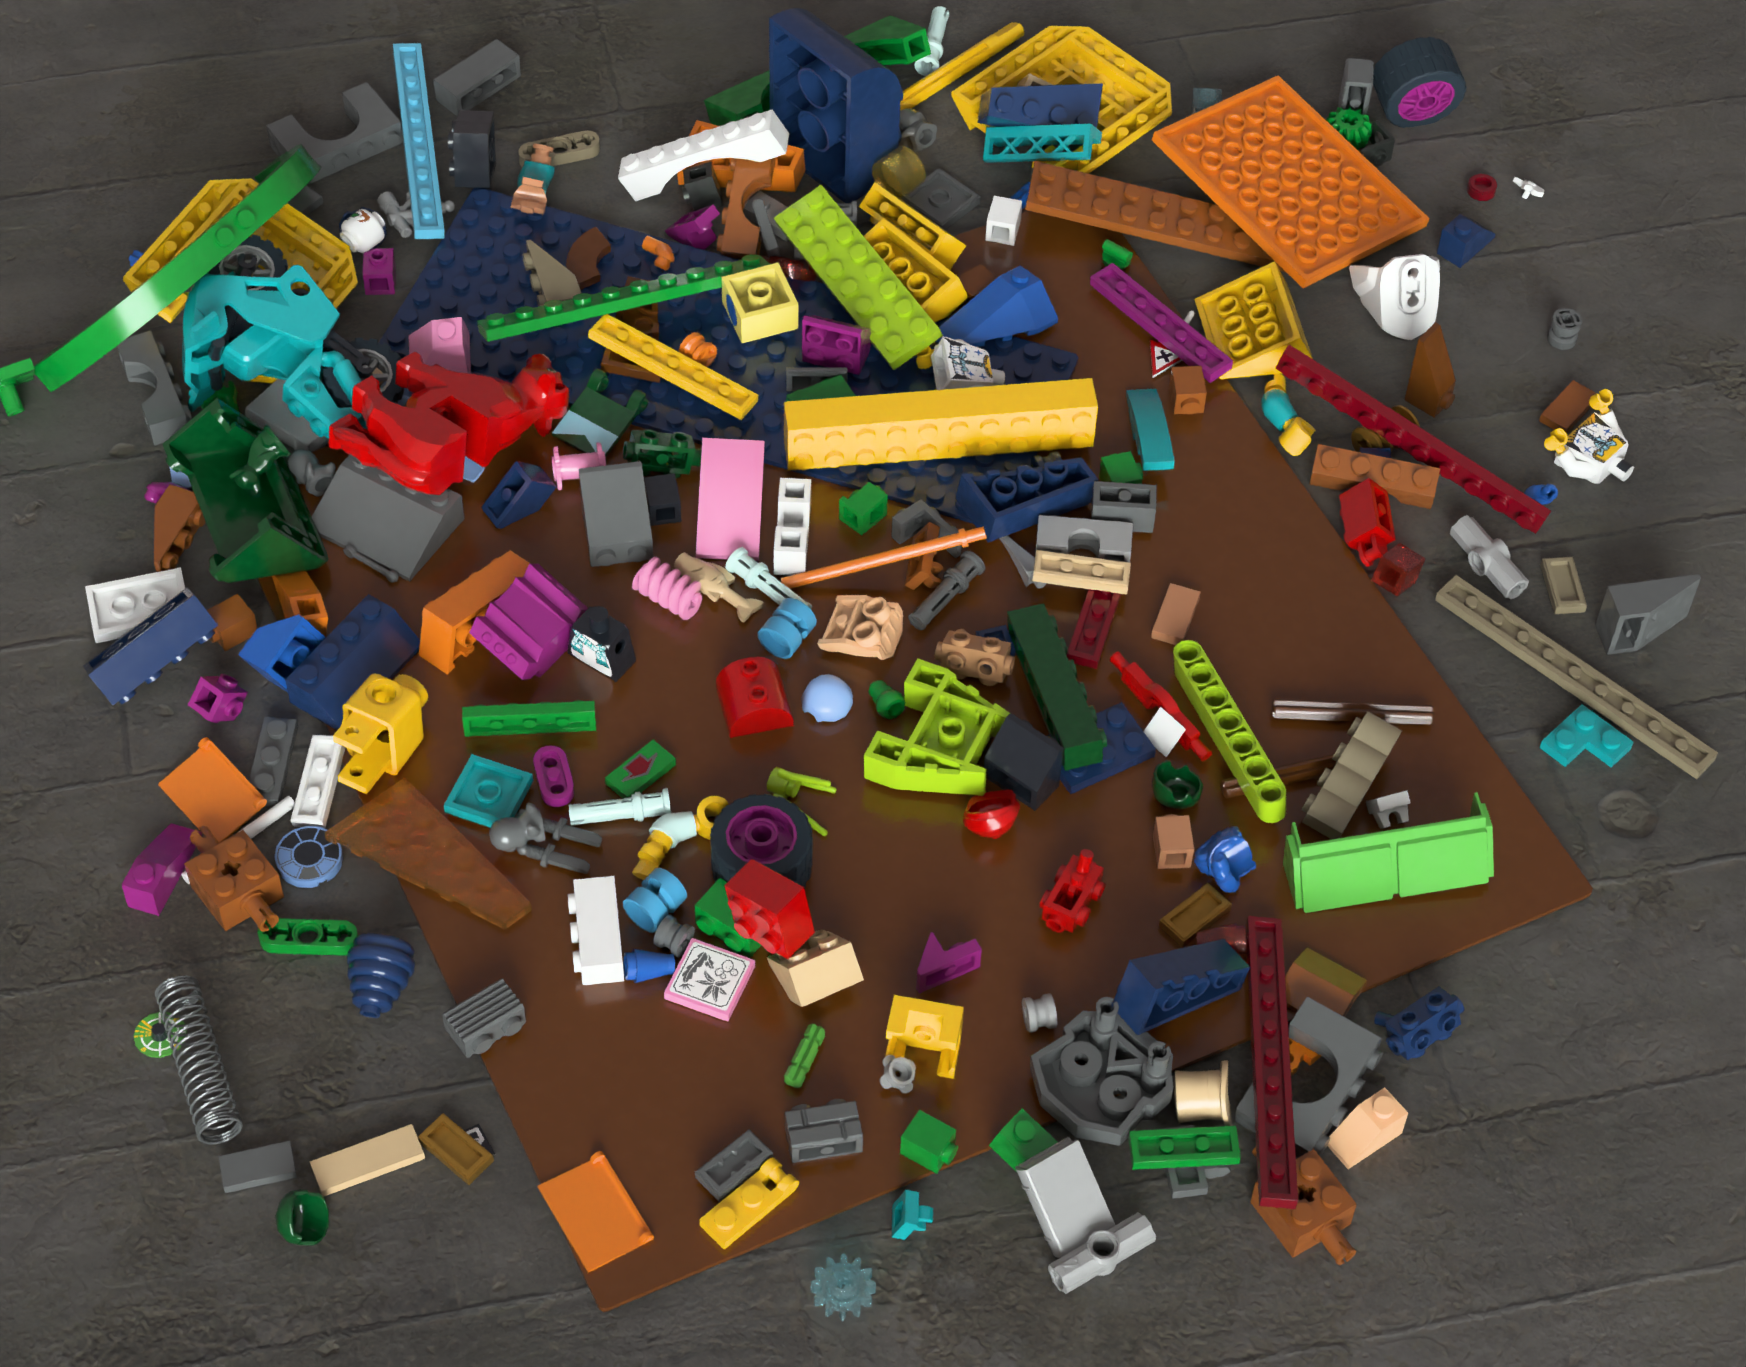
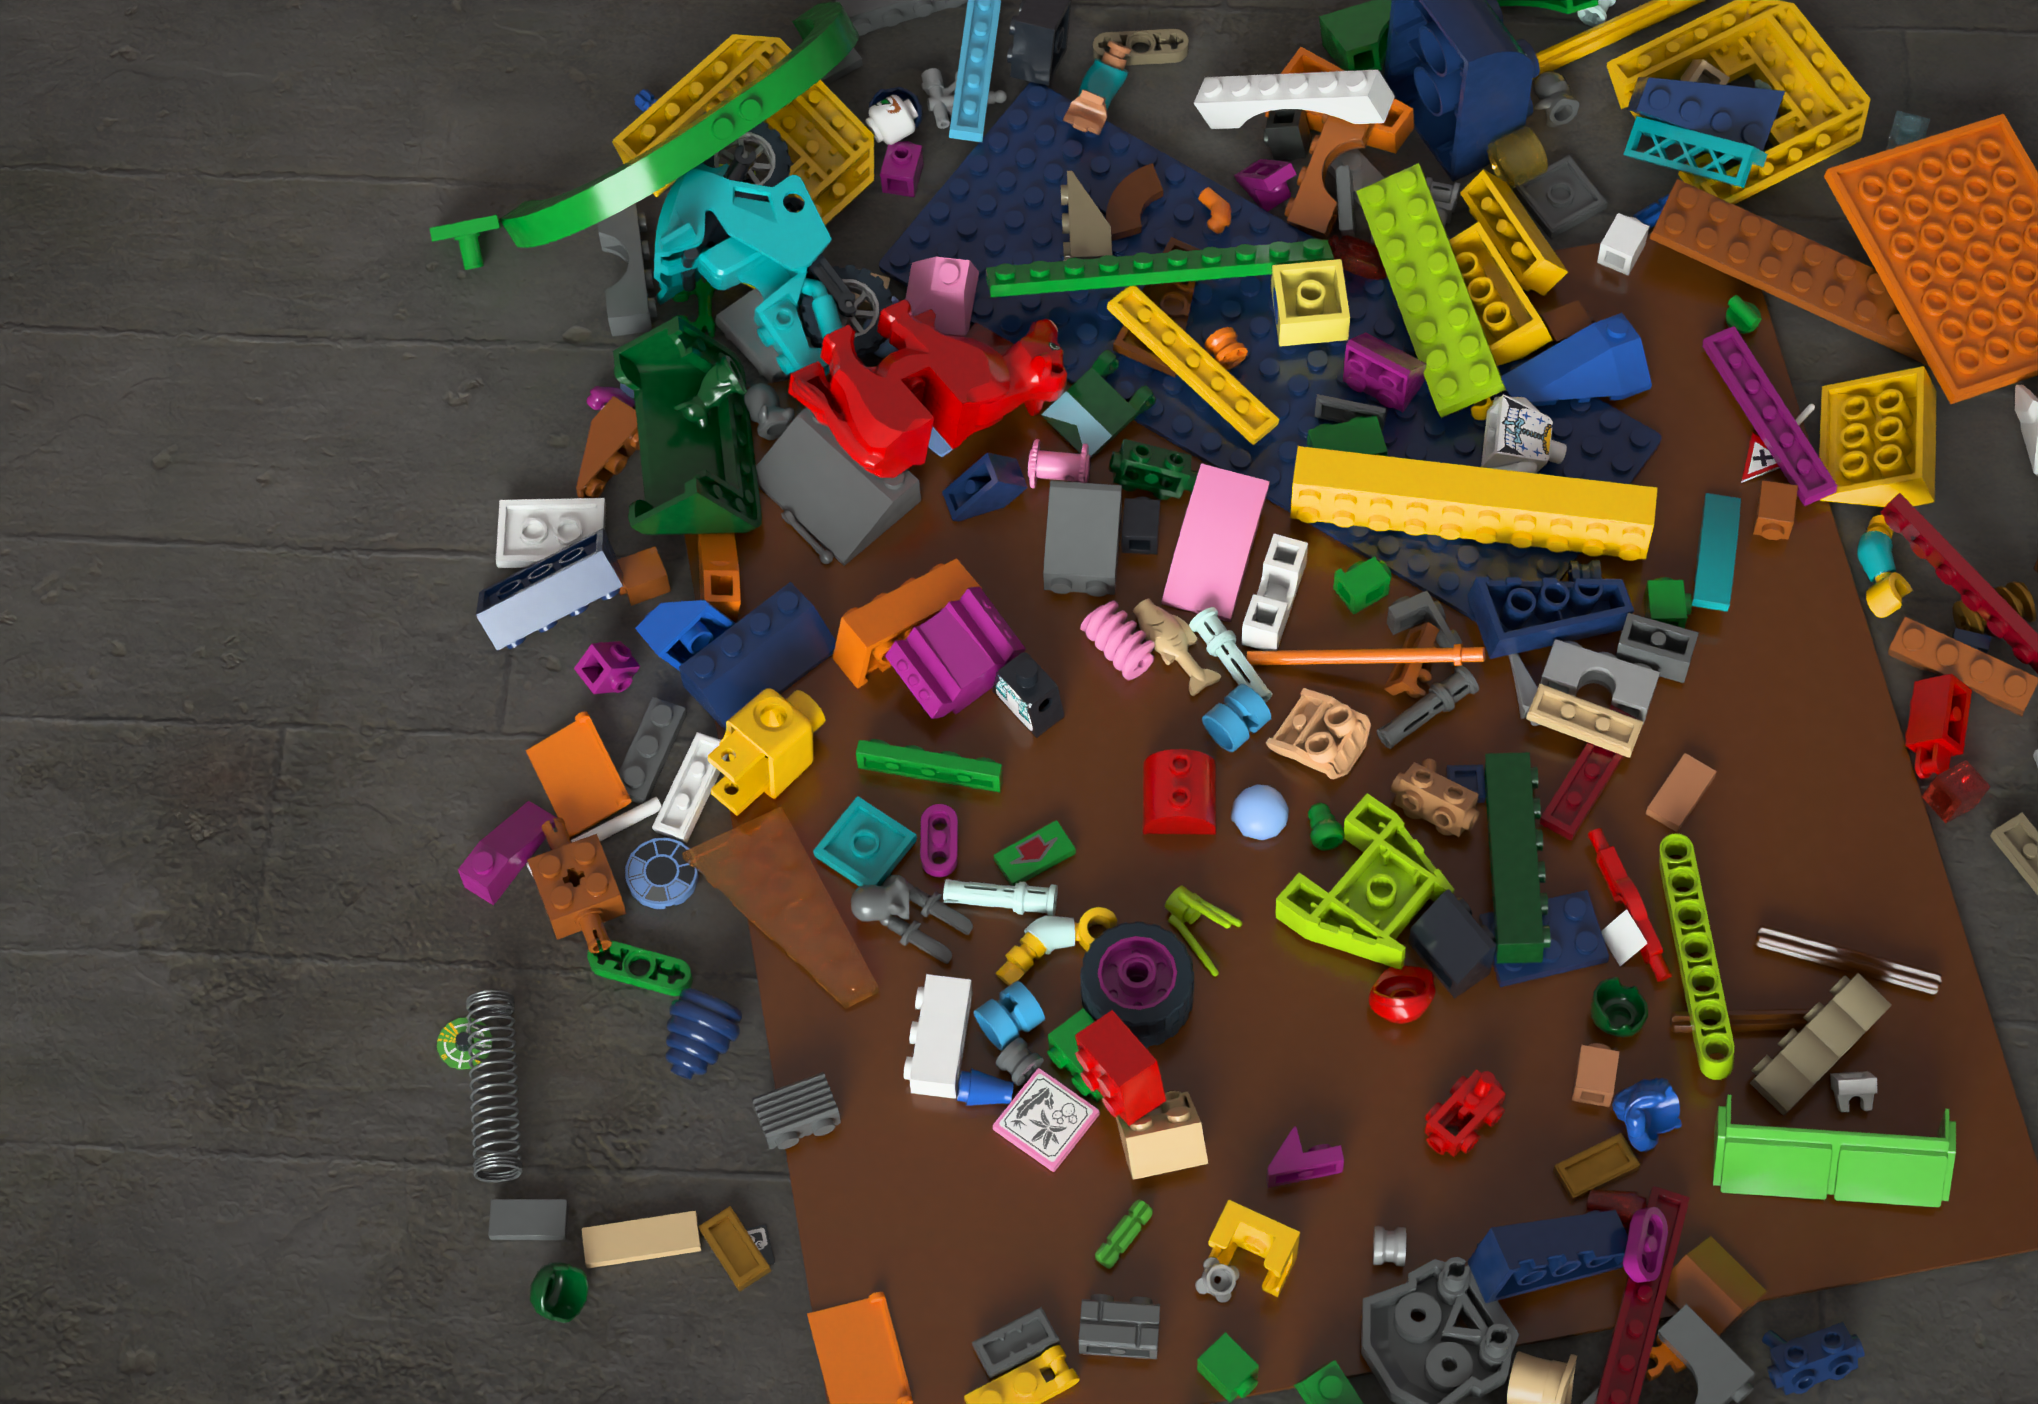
camera: 20 degrees right, 10 degrees up
none -> magenta plate [1623,1207,1668,1283]

